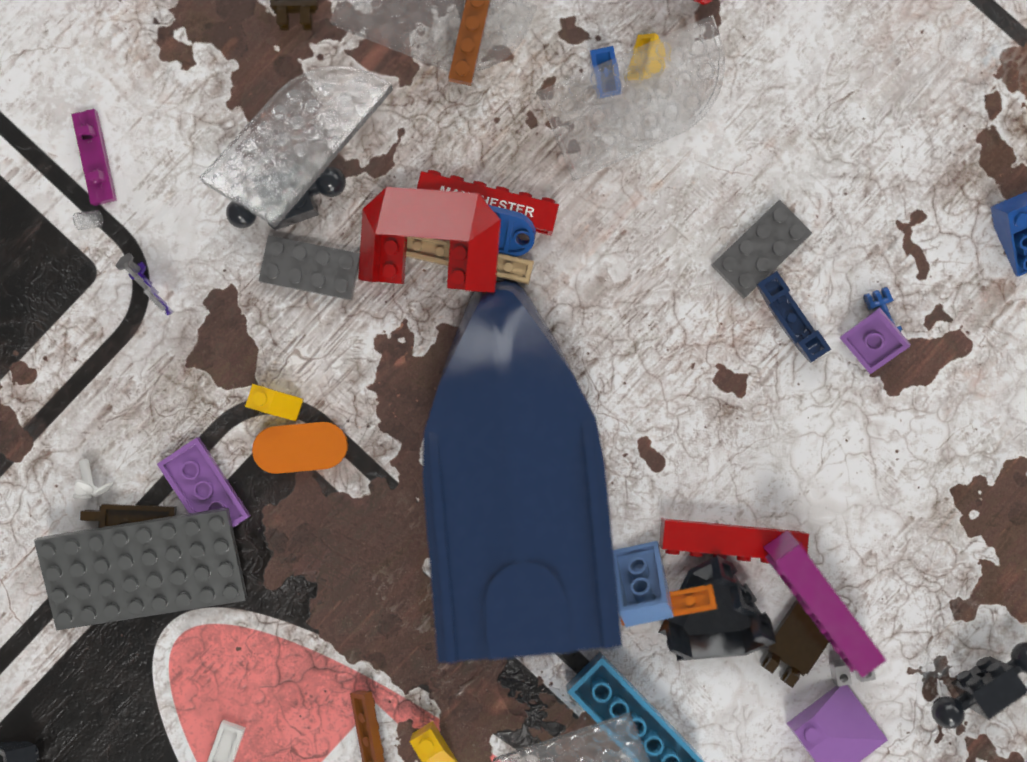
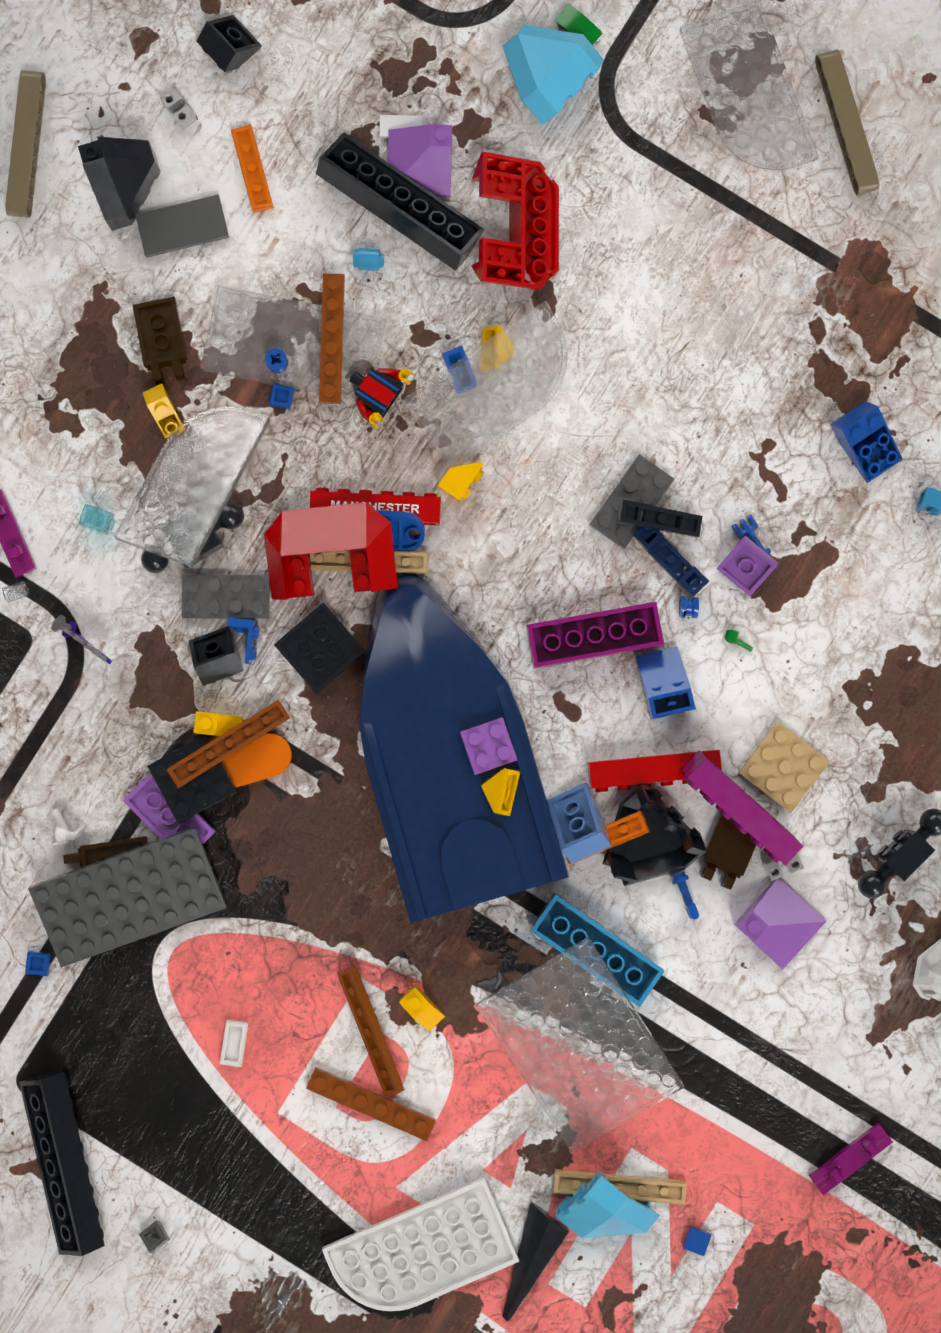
camera: 15 degrees left, 0 degrees up
none -> blue tile [25,951,51,976]
none -> clear light blue brick [78,504,115,535]
none -> yellow slope [143,384,185,439]
none -> black plate [147,735,237,824]
none -> dark orange plate [166,700,290,789]
none -> black slope [188,626,244,686]
none -> blue bracket [227,617,260,665]
none -> blue wheel [265,348,288,373]
none -> blue tile [269,383,295,410]
none -> black plate [274,602,366,694]
none -> torso [349,368,414,430]
none -> yellow slope [438,462,485,503]
none -> medium lavender plate [459,717,517,775]
none -> yellow slope [481,768,520,816]
none -> magenta brick [526,602,664,669]
none -> black hinge [617,499,703,538]
none -> blue slope [635,647,696,720]
none -> blue hinge [672,871,699,920]
none -> blue wheel [679,596,699,618]
none -> green hand [725,630,753,652]
none -> tan plate [738,722,830,813]

